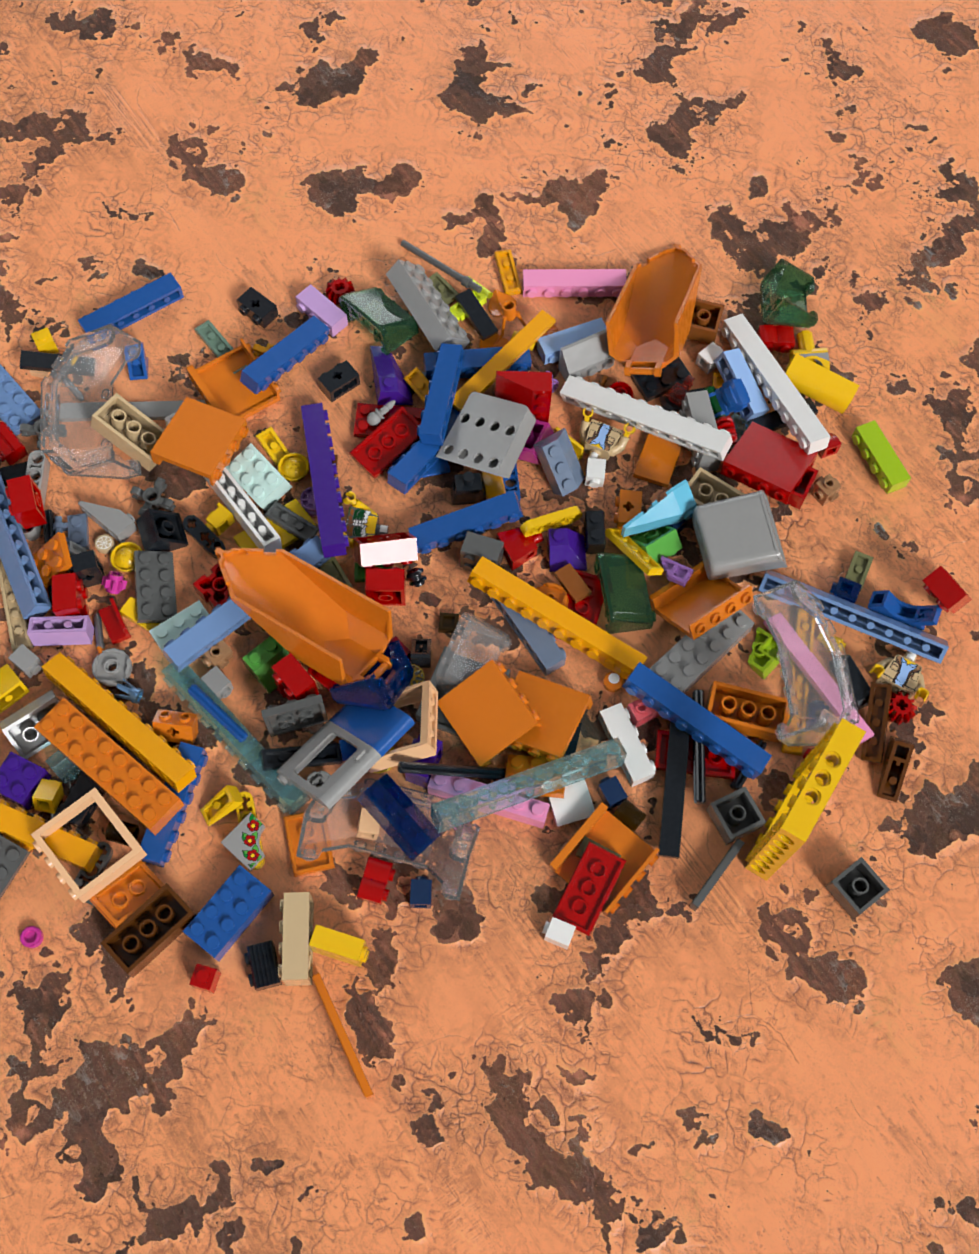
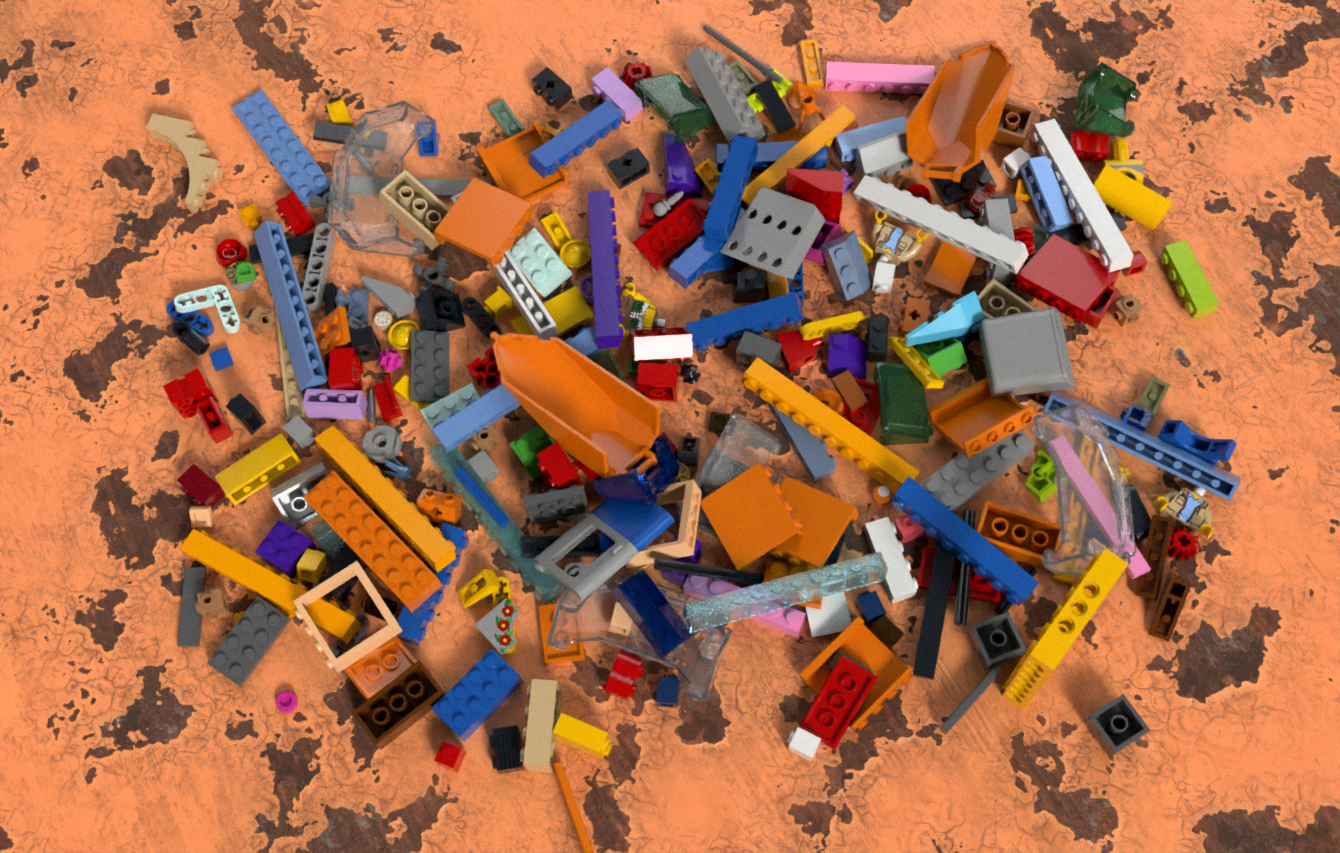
camera: 15 degrees right, 0 degrees up
red brick [5,475,47,529] -> none
blue brick [78,272,184,345] -> none
dark grey tile [264,501,320,542] -> none
medium lavender tile [660,556,693,587] -> none
blue piece [702,378,751,419] -> none
red brick [922,566,972,614] -> none

